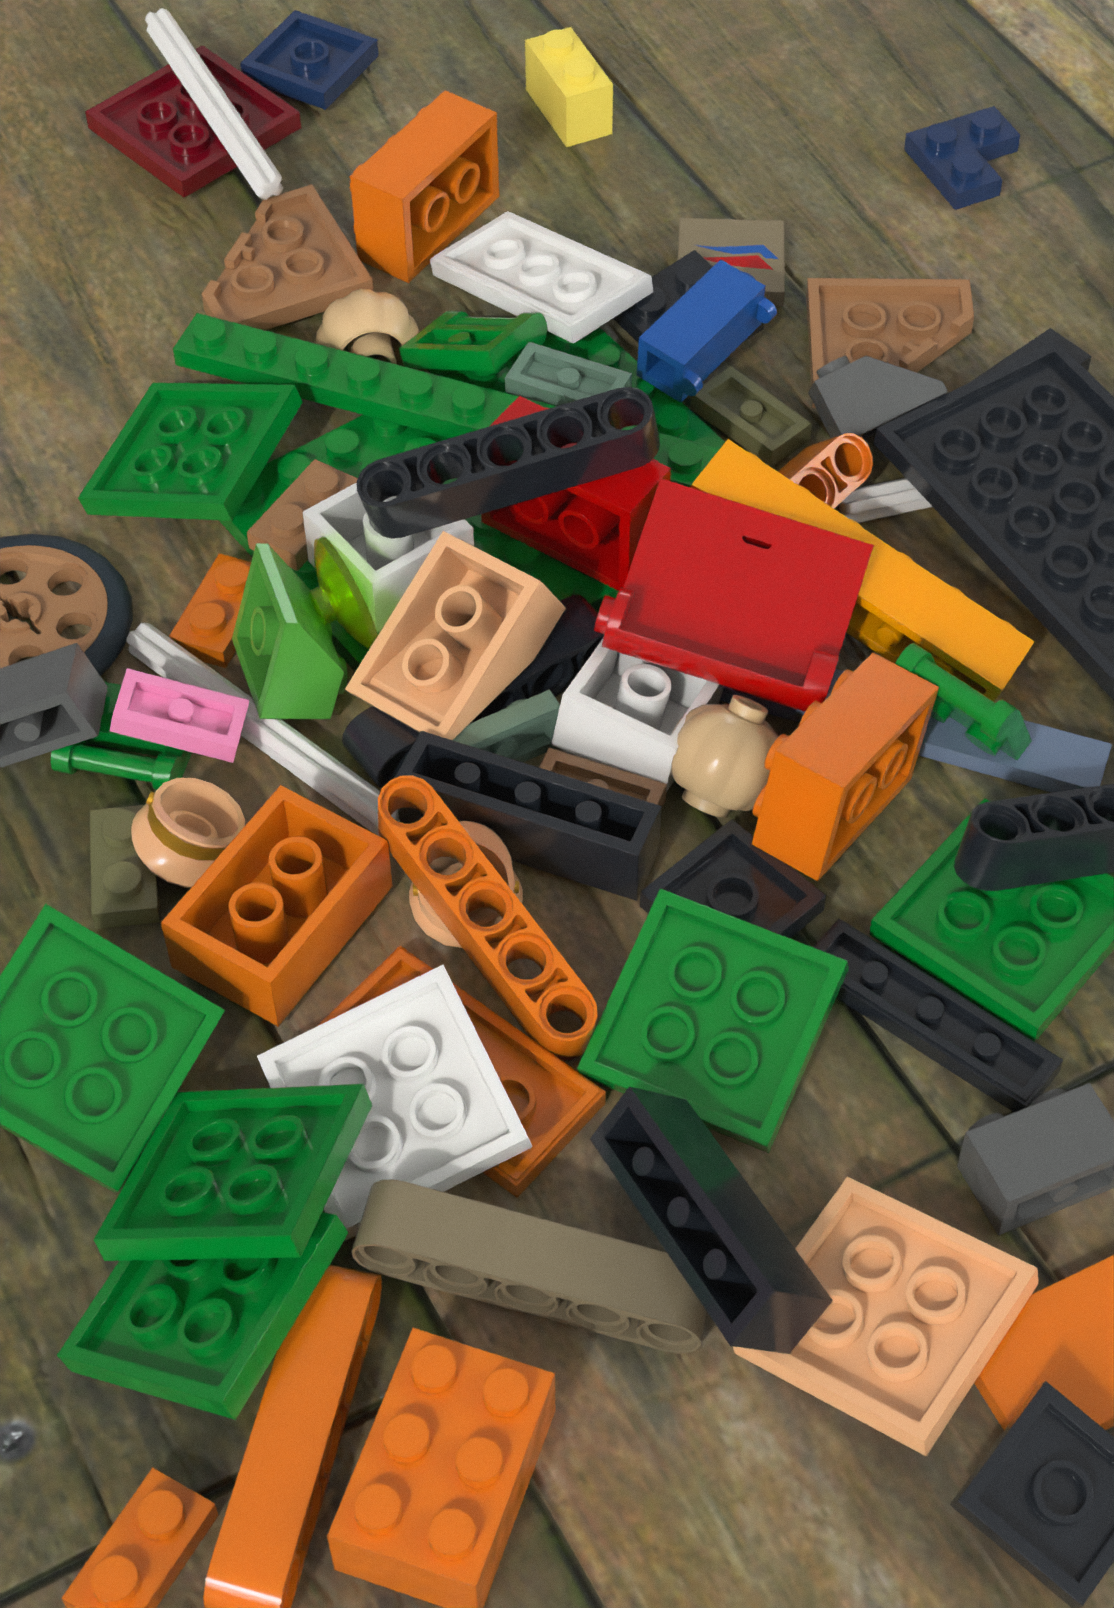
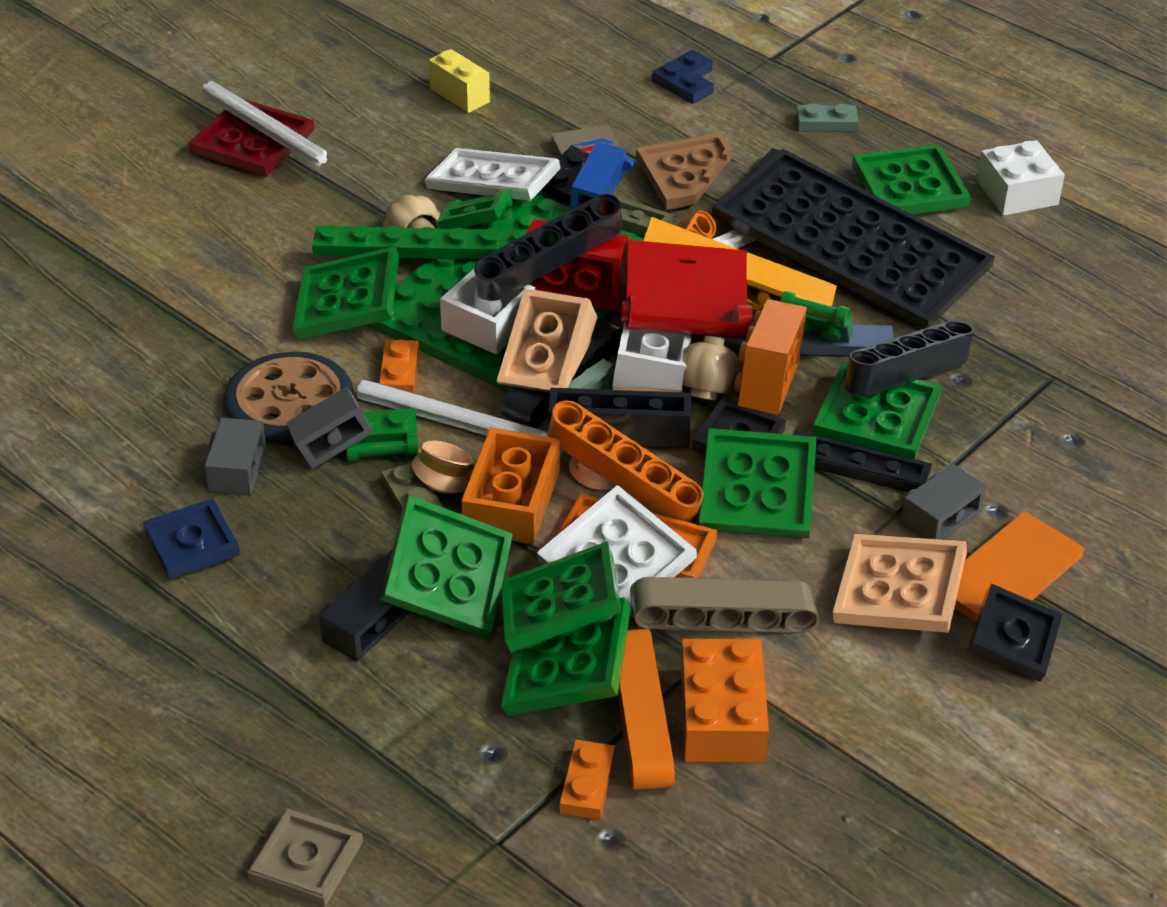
camera: 20 degrees left, 10 degrees down
bright pink plate [110,668,250,763] -> none
medium nougat plate [202,184,373,330] -> none
bright green slope [232,543,348,719] -> none
dark blue plate [240,10,379,110] -> none
medium nougat plate [247,459,358,571] -> none
clear neon green dish [308,536,378,649] -> none
orange brick [350,90,499,283] -> none
sand green plate [505,342,632,406] -> none
black brick [590,1086,833,1354] -> none
dark grey slope [808,356,948,440] -> none

